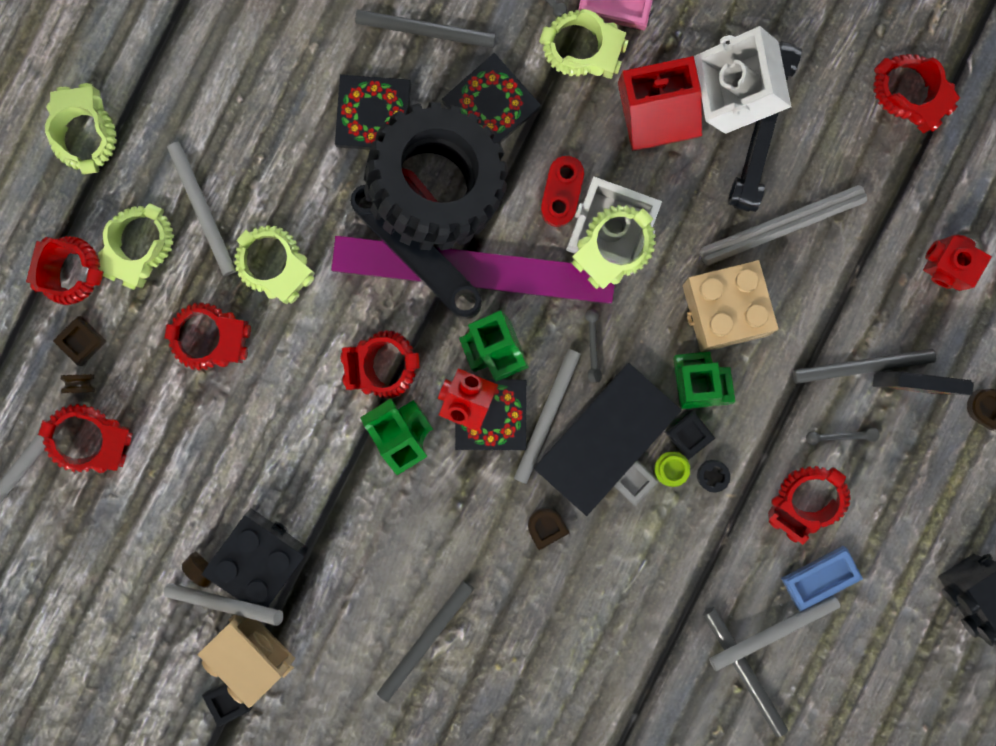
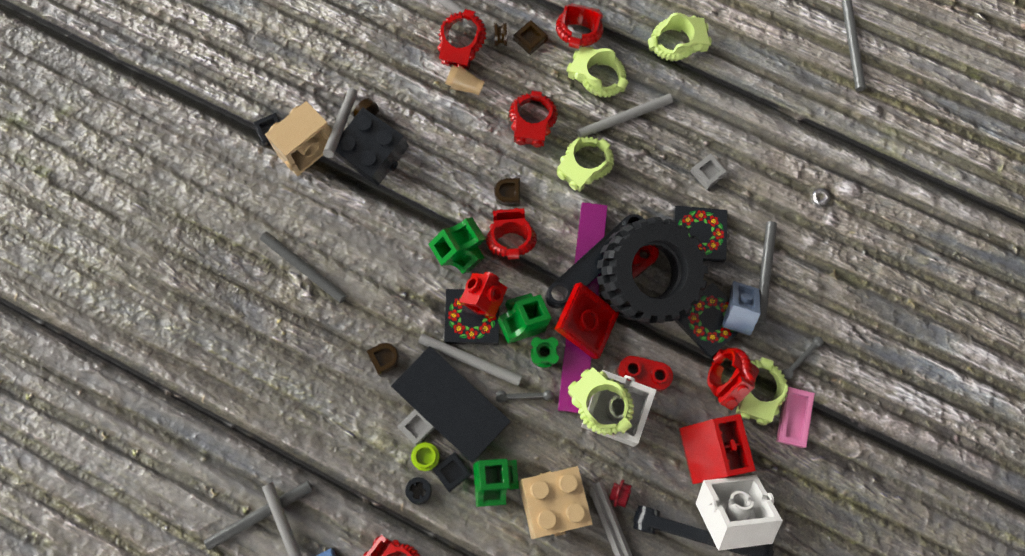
camera: 95 degrees right, 15 degrees down
none -> tan cone [445,65,485,96]
none -> dark brown tile [494,178,520,206]
none -> green brick [530,337,559,368]
none -> red plate [554,282,619,359]
none -> dark red plate [610,480,632,508]
none -> light grey tile [690,154,728,190]
none -> red piece [707,347,759,410]
none -> sand blue plate [722,281,761,336]

